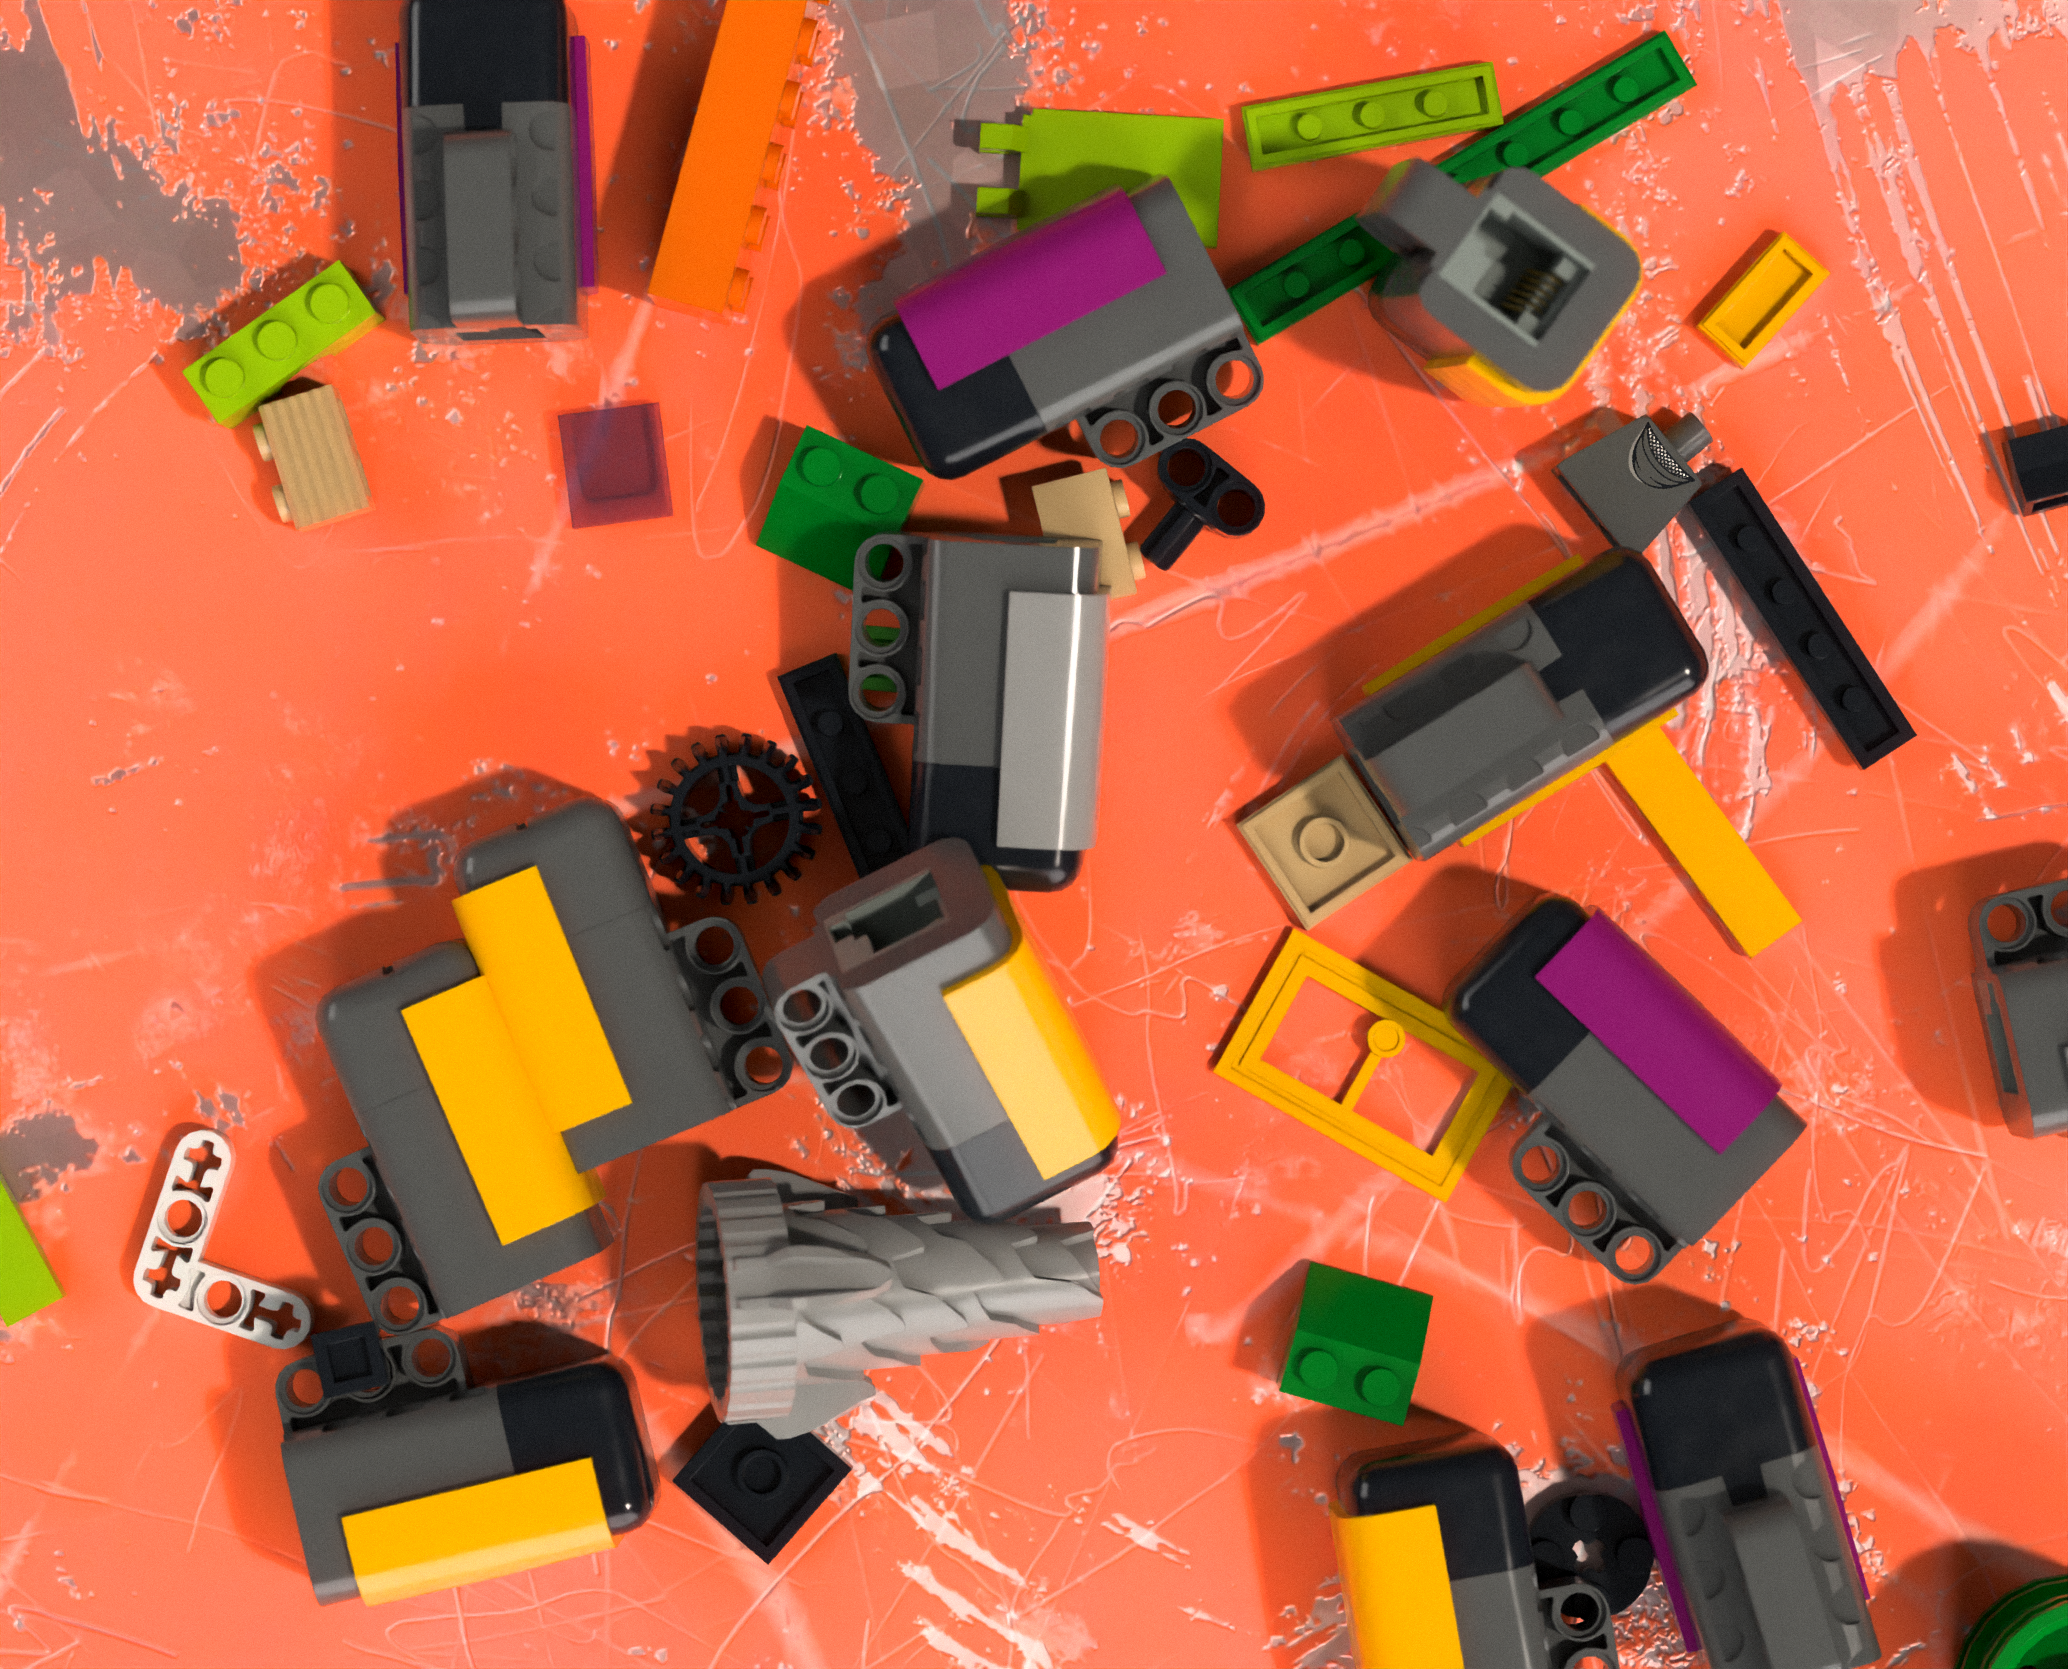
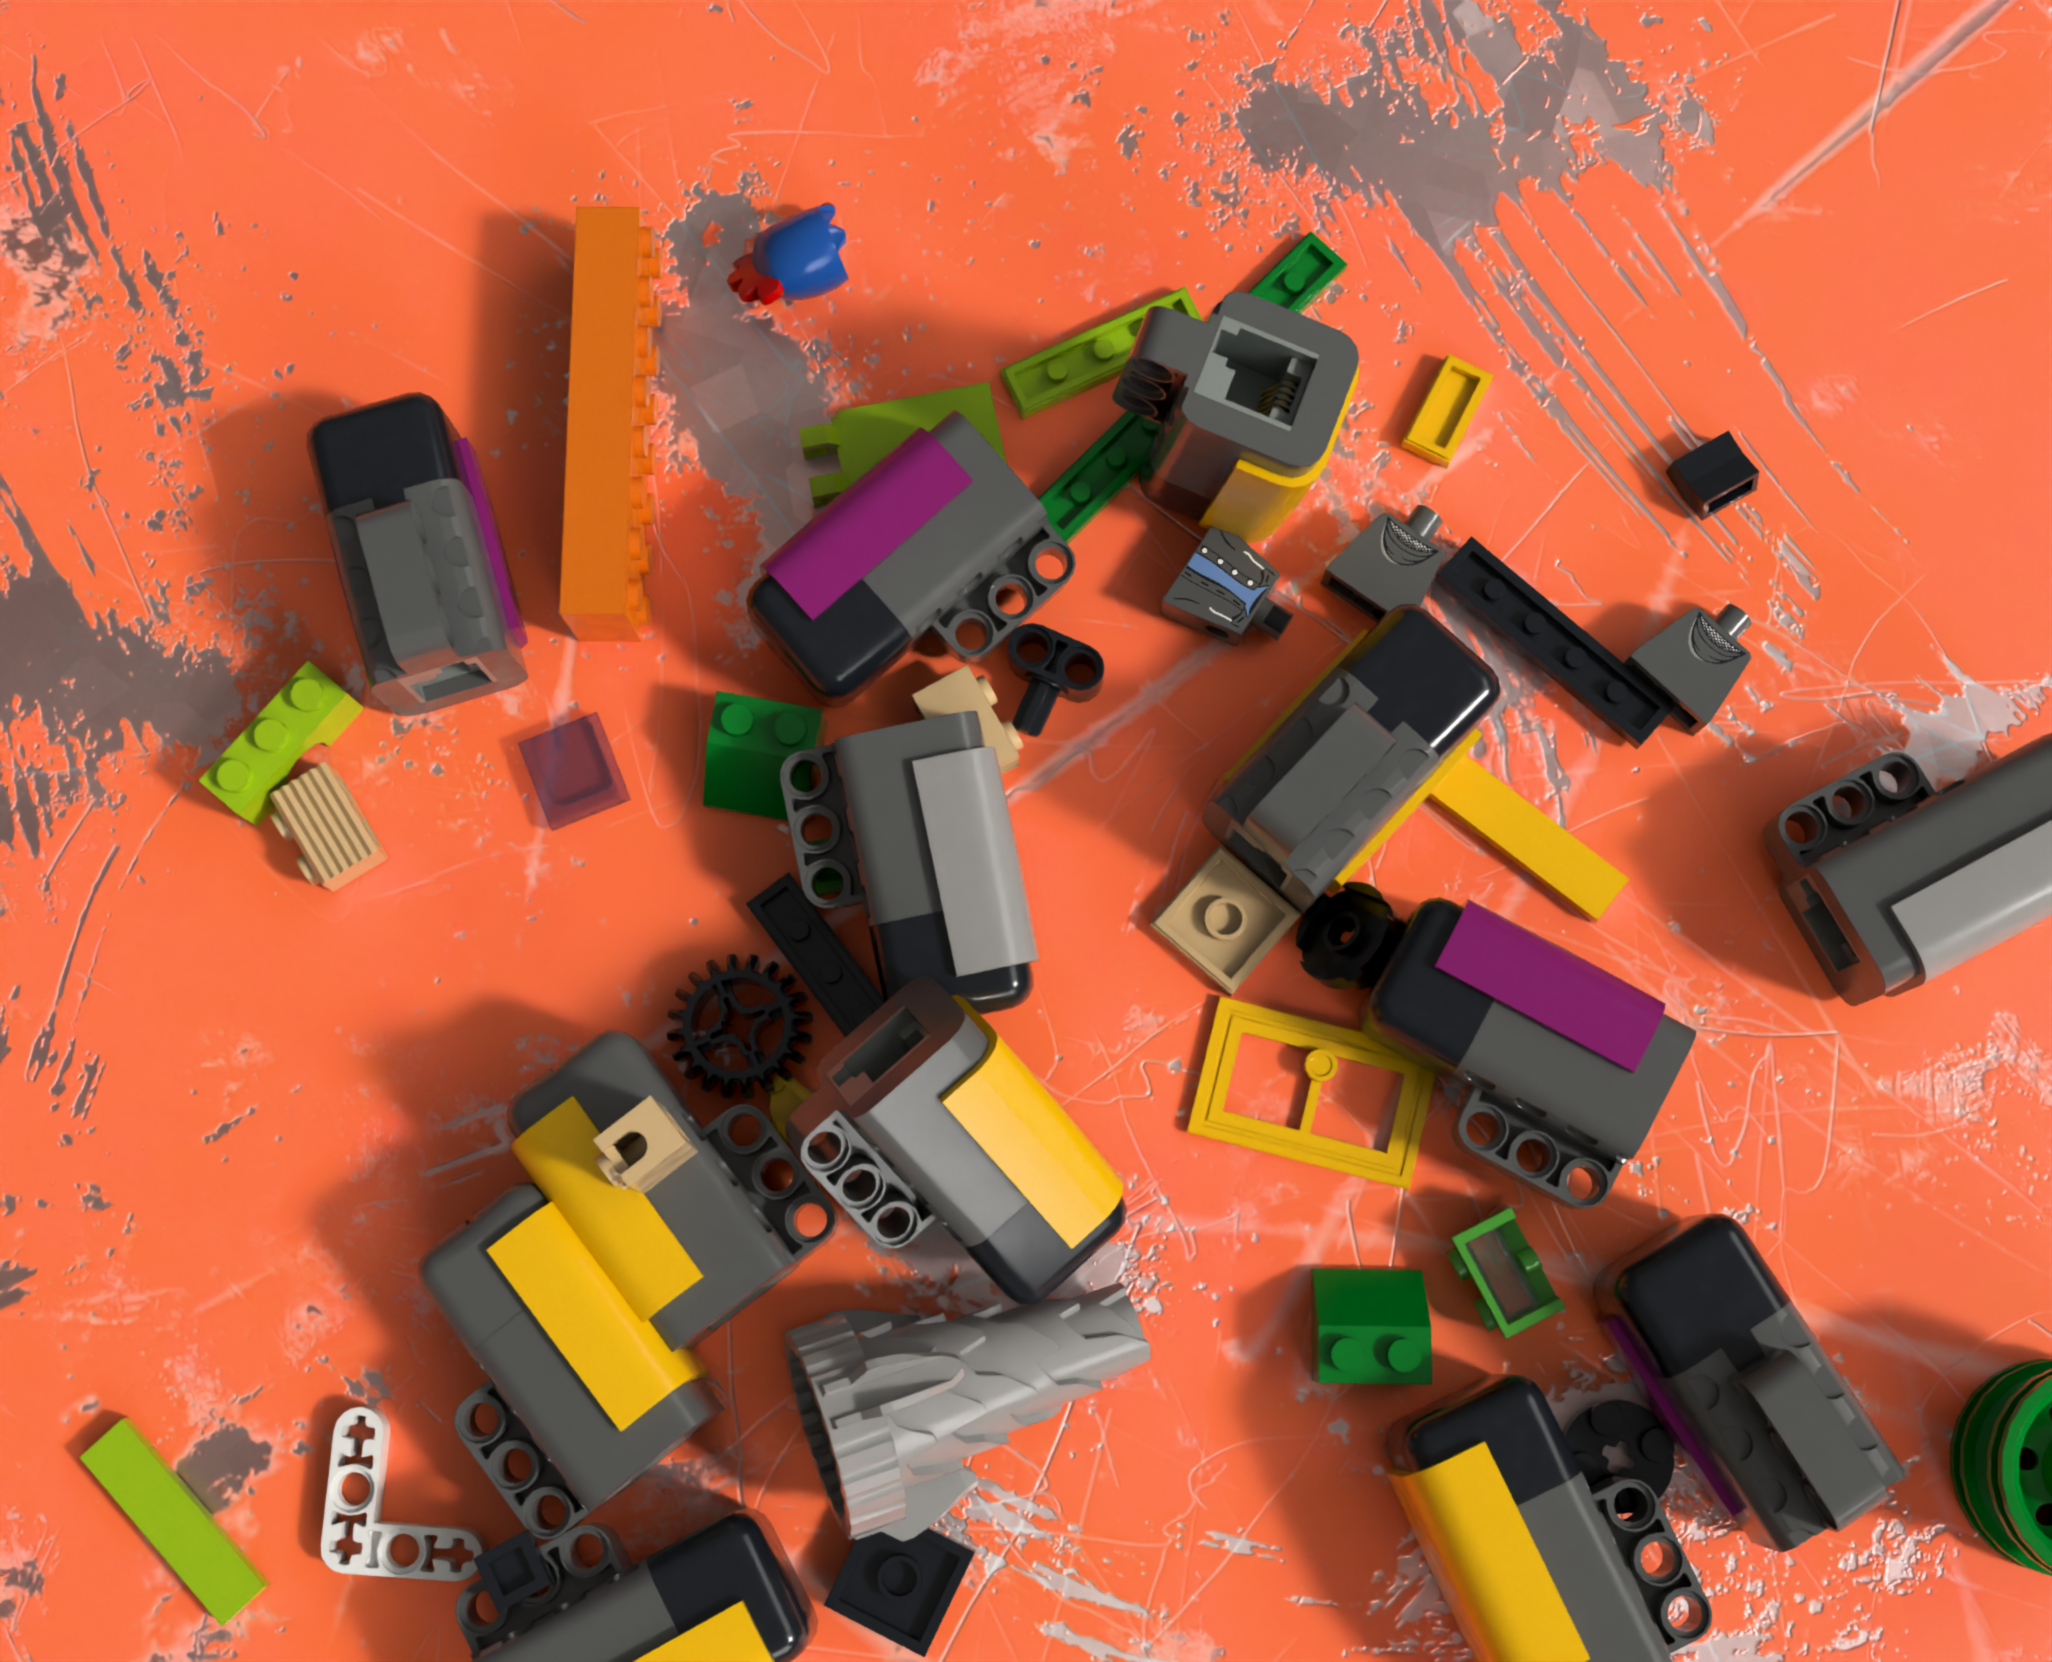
camera: 10 degrees left, 10 degrees down
none -> tan brick [593,1095,699,1194]
none -> yellow tile [769,1074,812,1145]
none -> dark grey torso [1160,526,1294,646]
none -> black plate [1296,882,1404,990]
none -> bright green window [1446,1206,1566,1339]
none -> dark grey torso [1624,604,1752,736]

